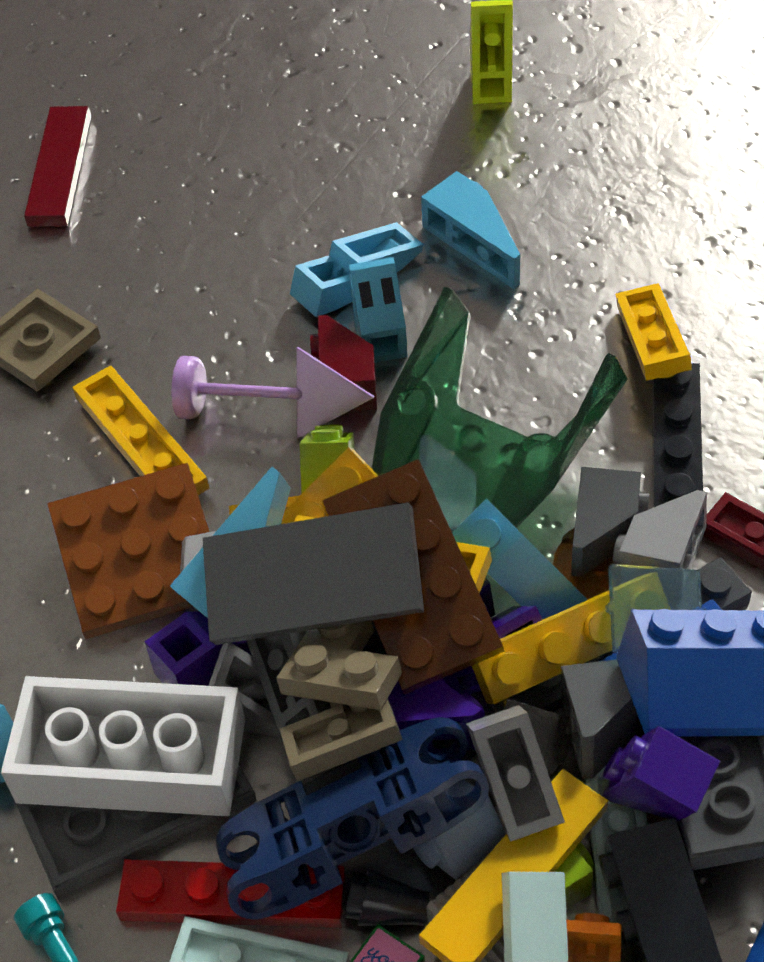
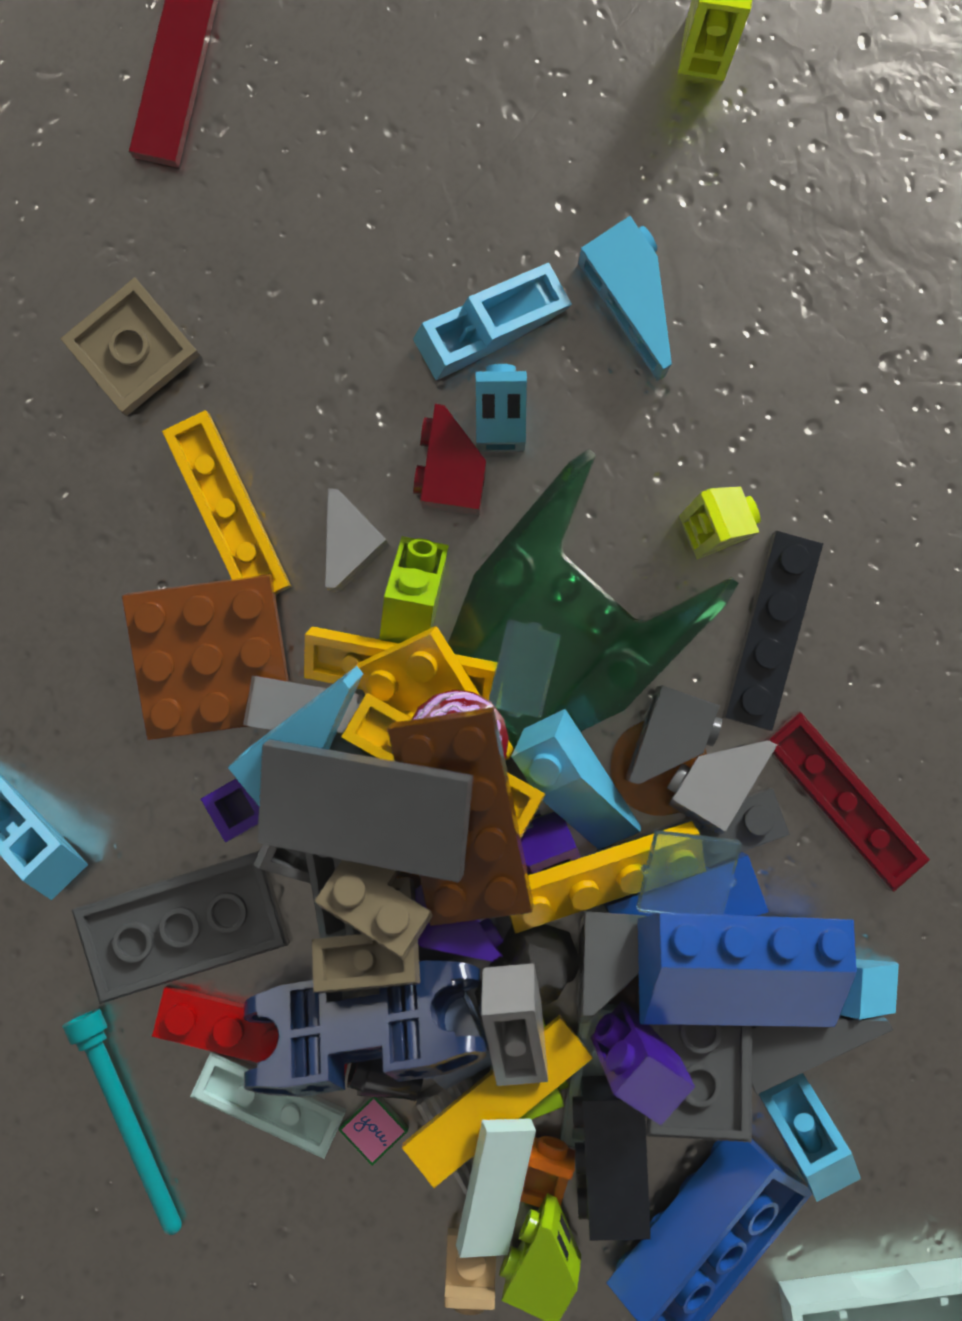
camera: 10 degrees right, 35 degrees up
white brick [1,676,245,816] -> none
lavender piece [171,347,375,438] -> none
yellow plate [615,283,692,381] -> none
none -> light grey slope [325,489,389,592]
none -> neon yellow slope [679,486,761,560]

